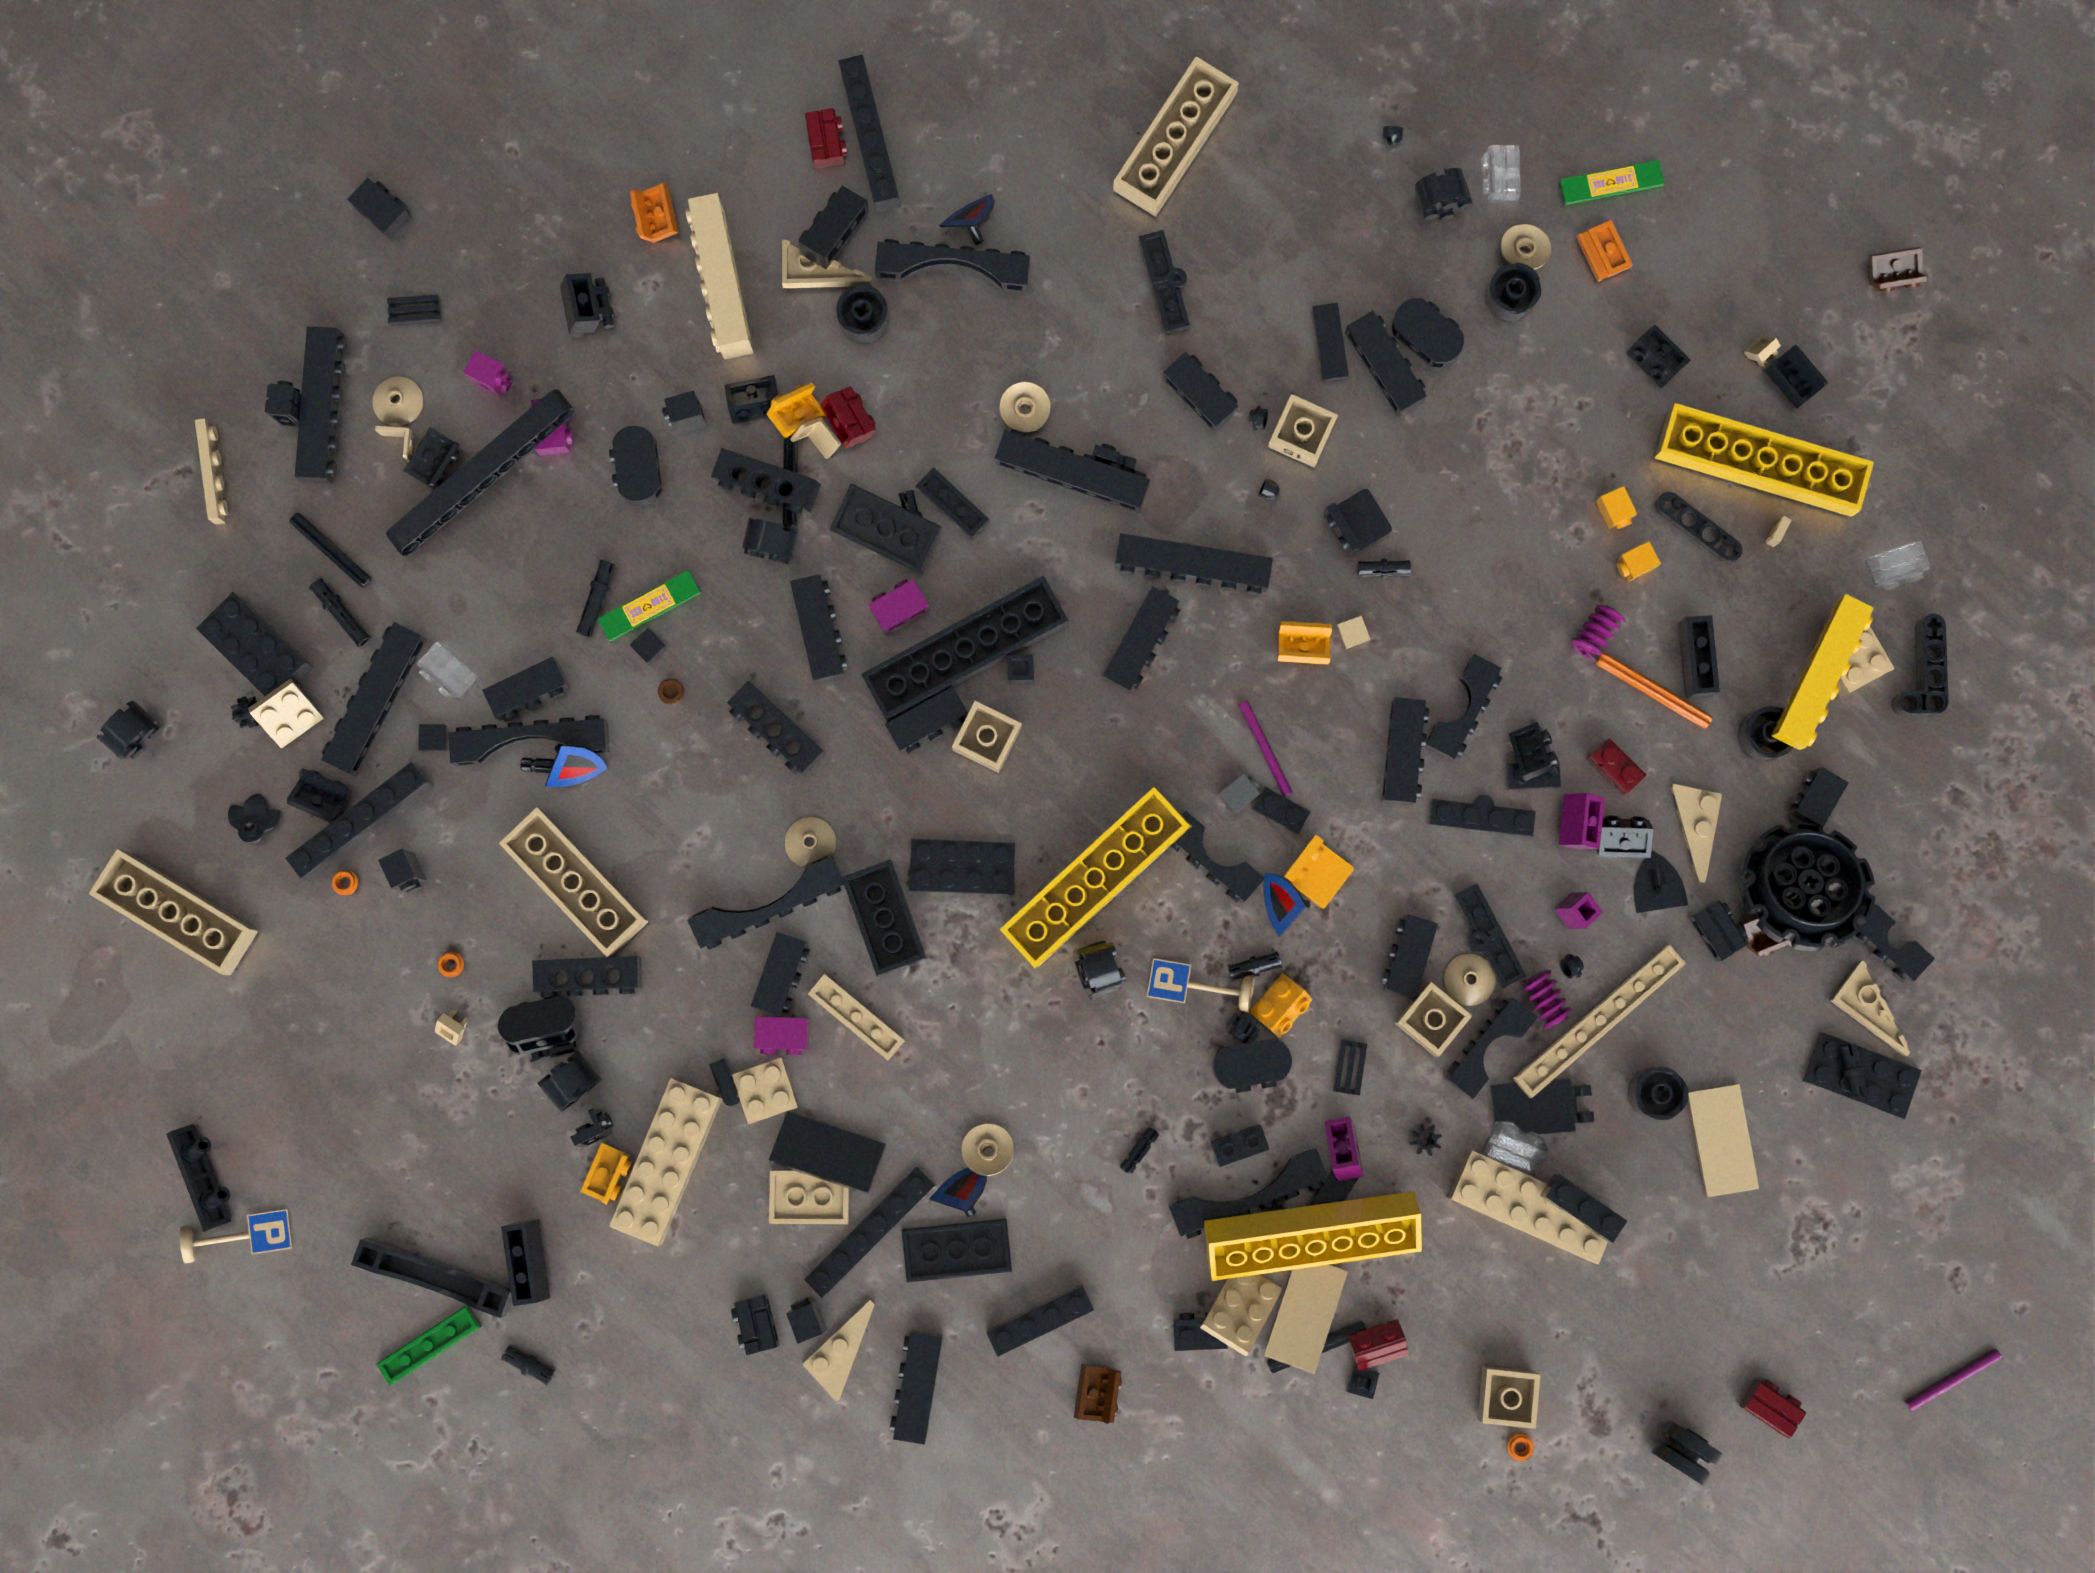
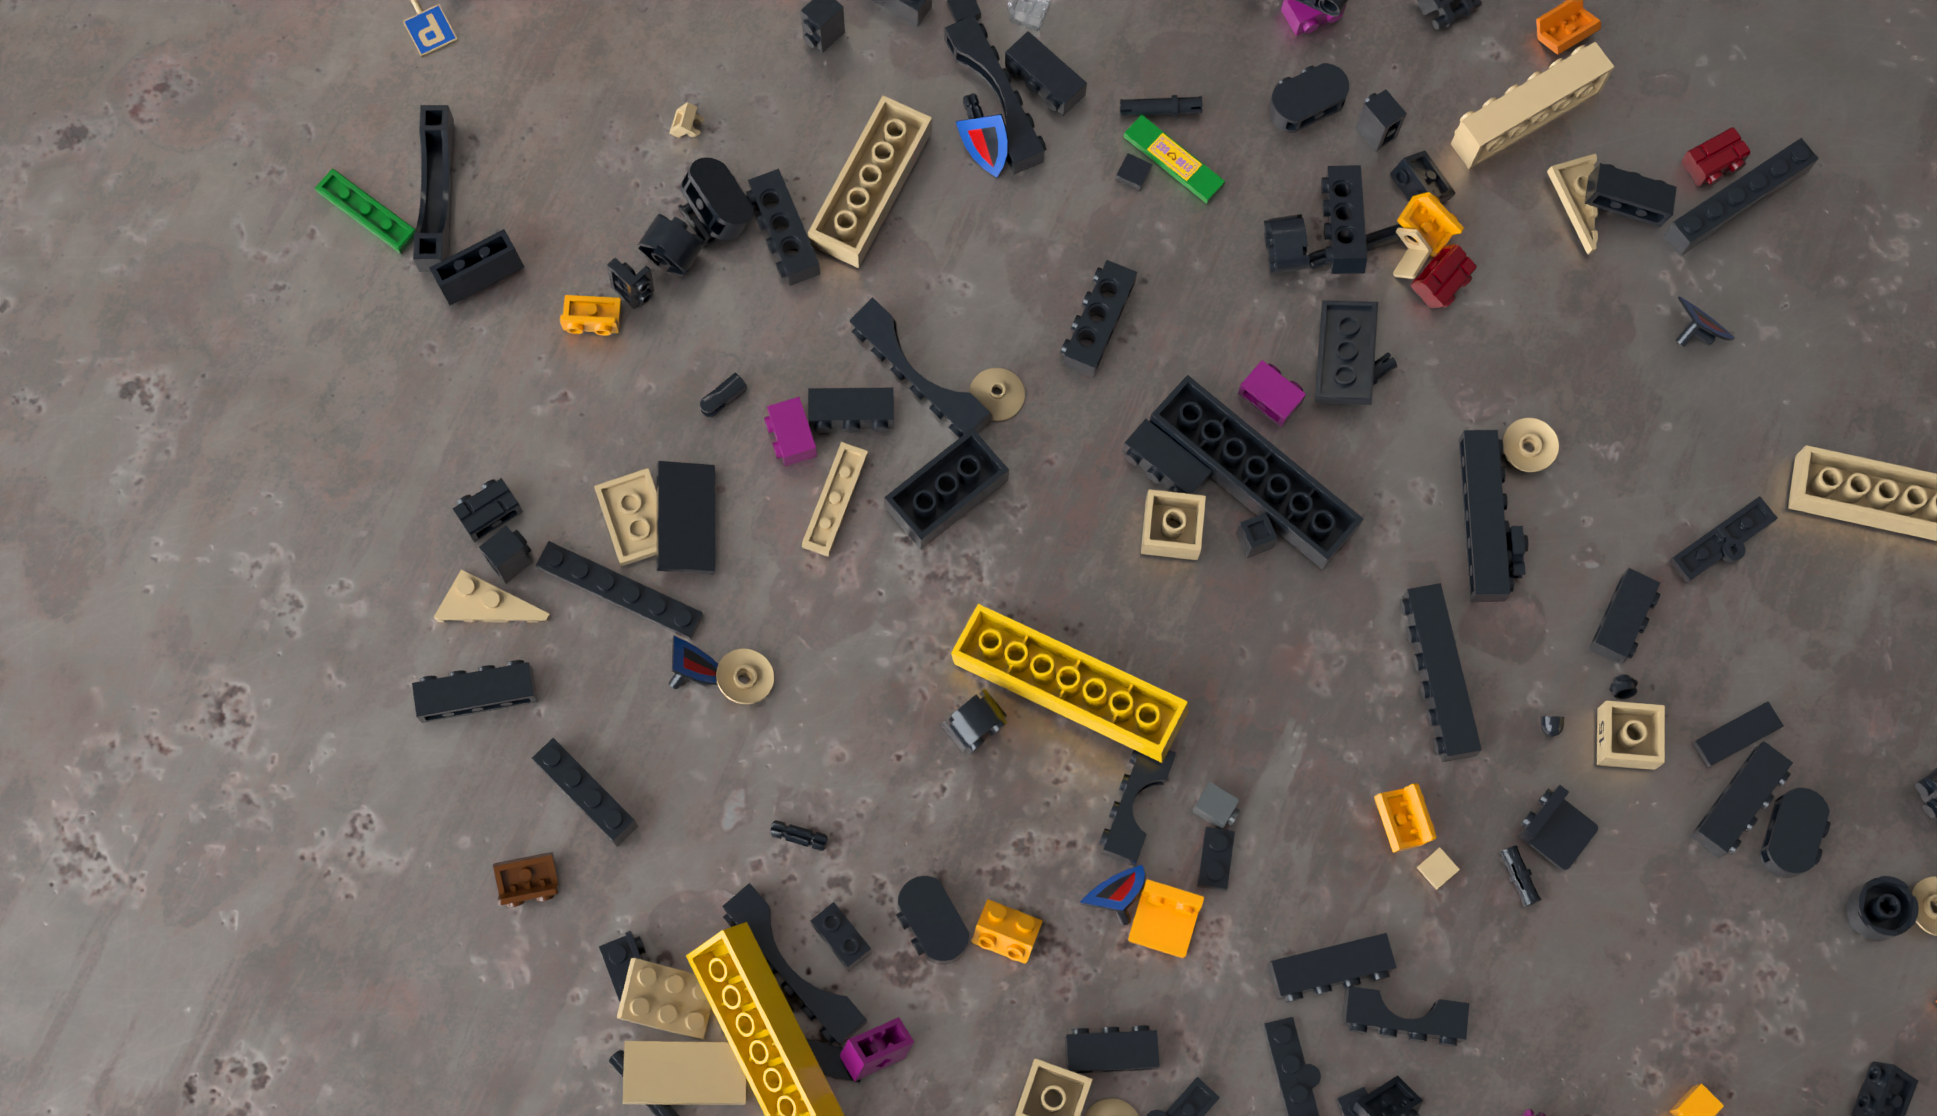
camera: 65 degrees right, 10 degrees down
orange plate [438,951,464,977] -> none
black pin [501,1345,556,1386] -> none
tan brick [609,1078,722,1247] -> none
reddish brown tile [658,679,685,705] -> none
tan plate [732,1057,799,1124] -> none
black brick [790,574,848,684] -> none
black brick [836,284,889,343] -> none
black arch [875,239,1030,292] -> none
black tile [902,1218,1012,1283] -> none
black plate [909,839,1015,895] -> none
black plate [916,467,989,539] -> none
black brick [1102,586,1181,694] -> none
piece [1147,958,1255,1013] -> none
black pin [1227,951,1282,981] -> none
black gear [1227,1012,1260,1043] -> none
magenta bar [1238,700,1293,797] -> none
black tile [1333,1039,1367,1096] -> none

